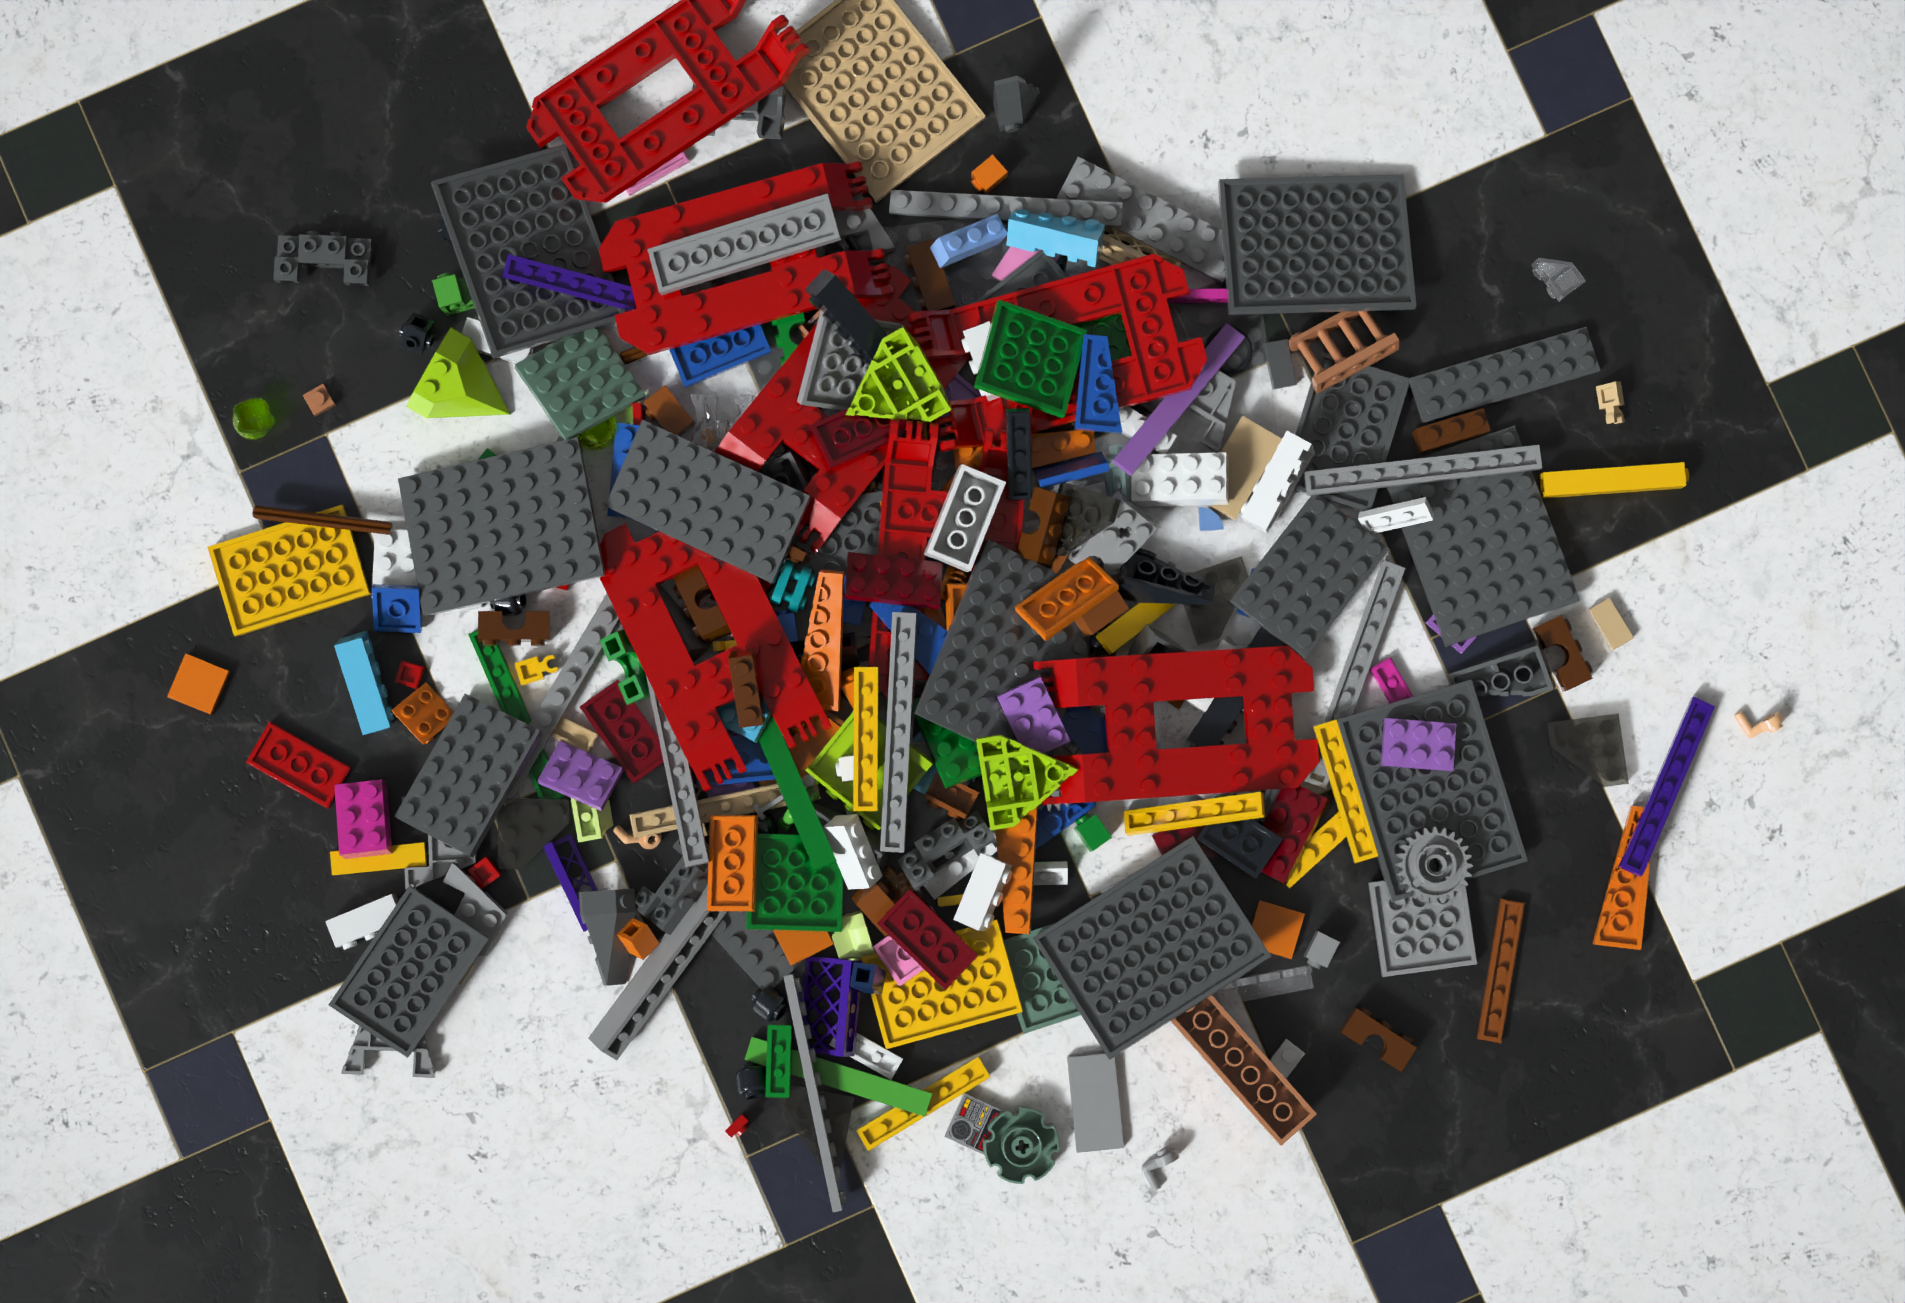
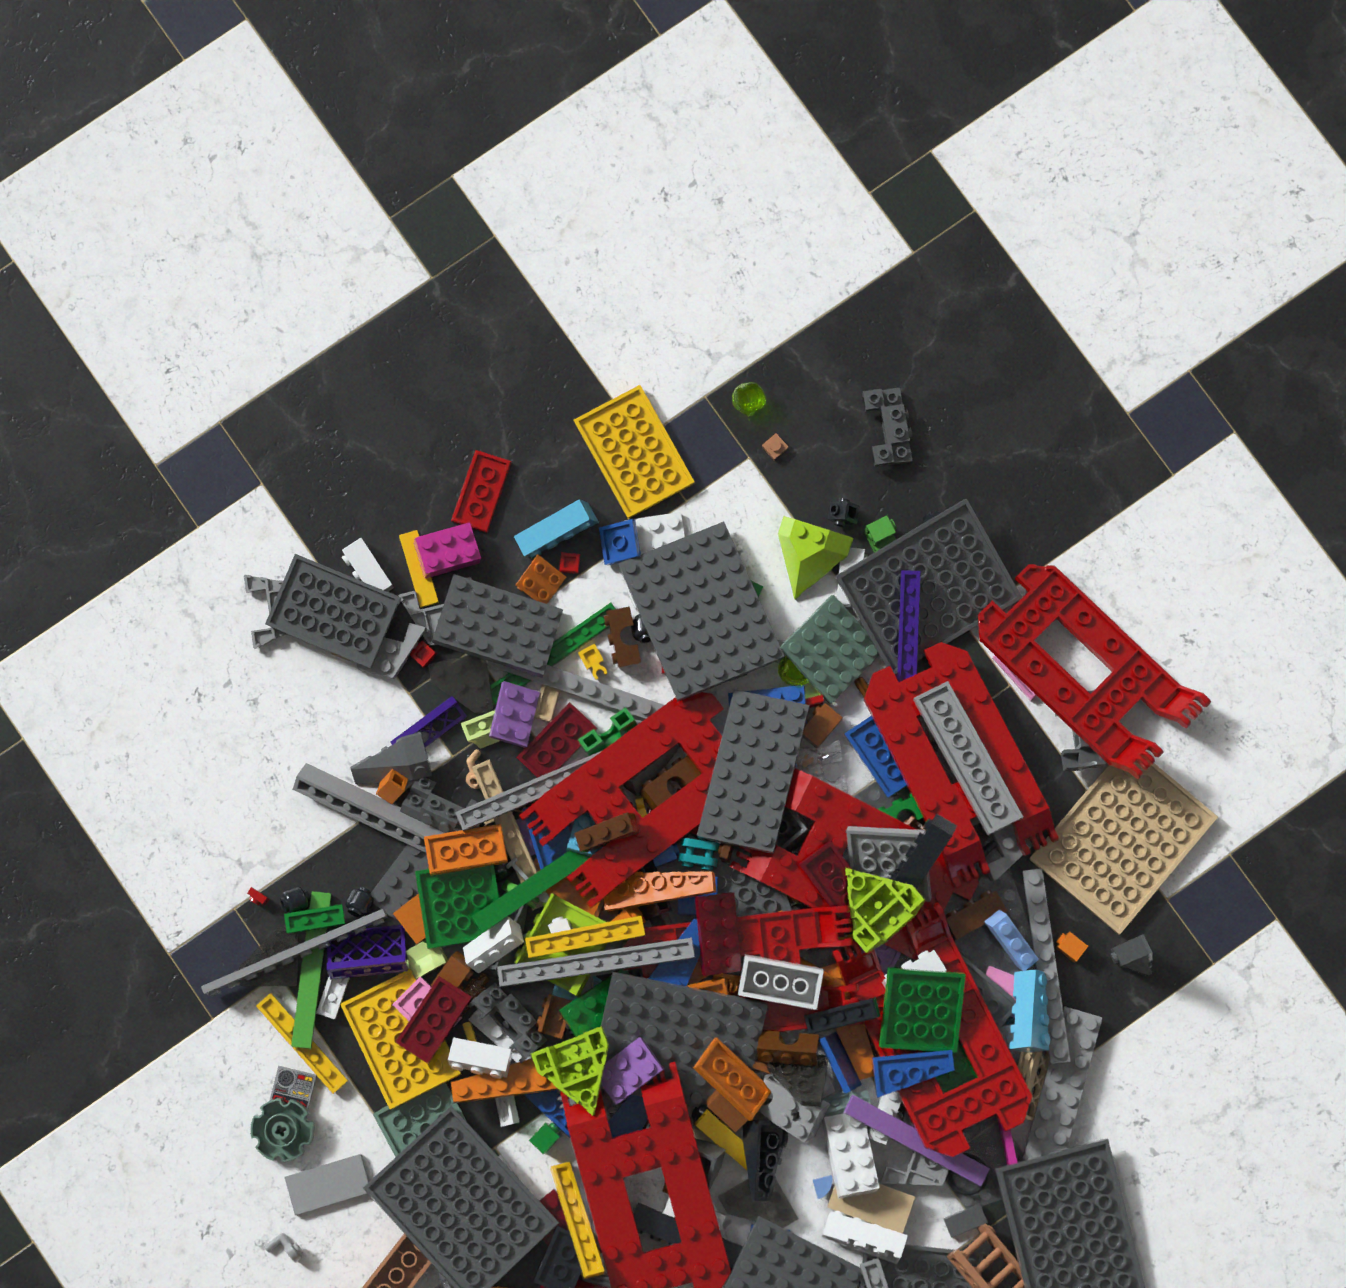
camera: 75 degrees right, 5 degrees down
orange tile [167,653,231,715] -> none
reddish brown axle [252,505,393,535] -> none
dark blue brick [850,962,886,995] -> none

